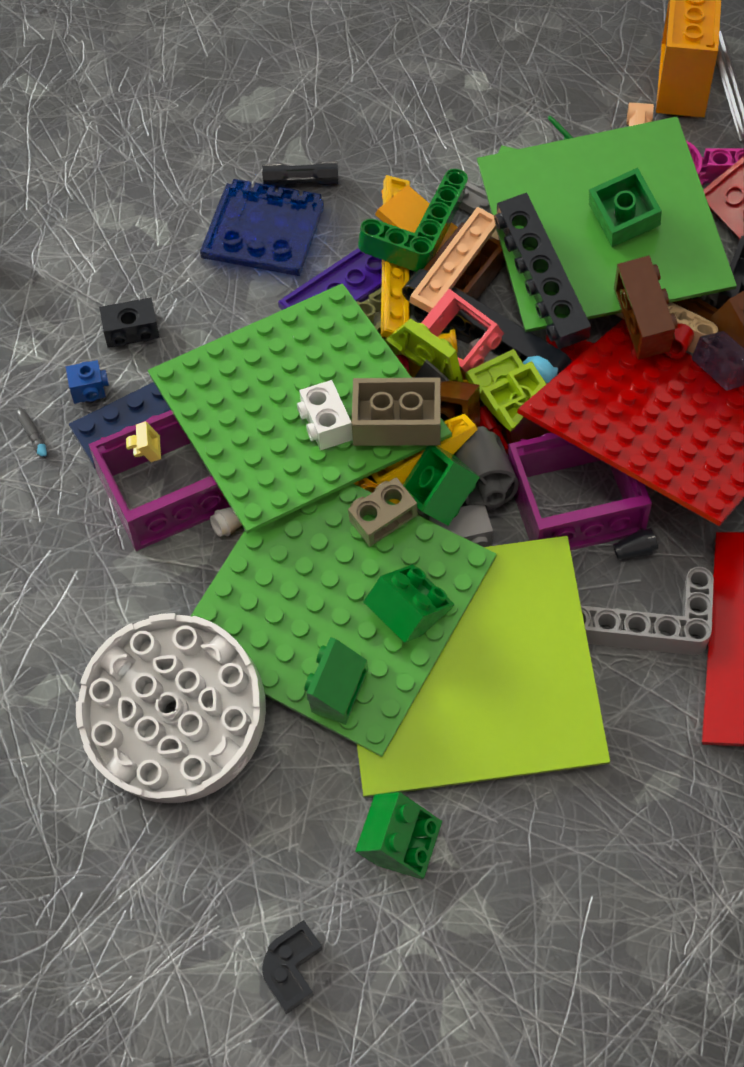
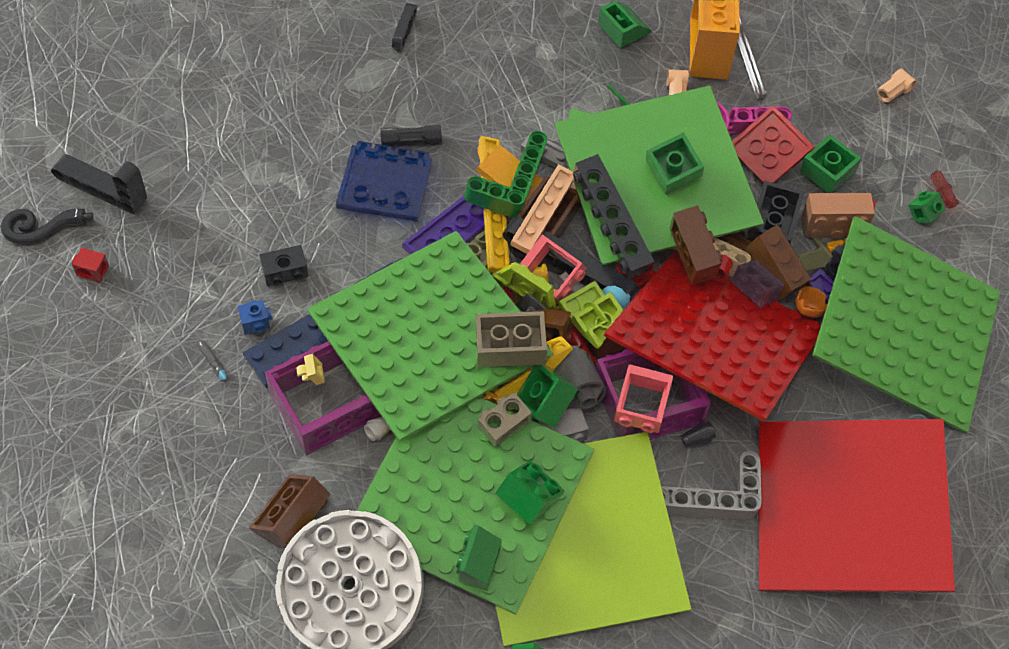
camera: 10 degrees left, 0 degrees up
white brick [297,380,353,451] -> none
none -> reddish brown slope [249,474,331,548]
none -> black beam [392,3,417,50]
none -> green slope [598,1,652,48]
none -> coral window [614,364,673,433]

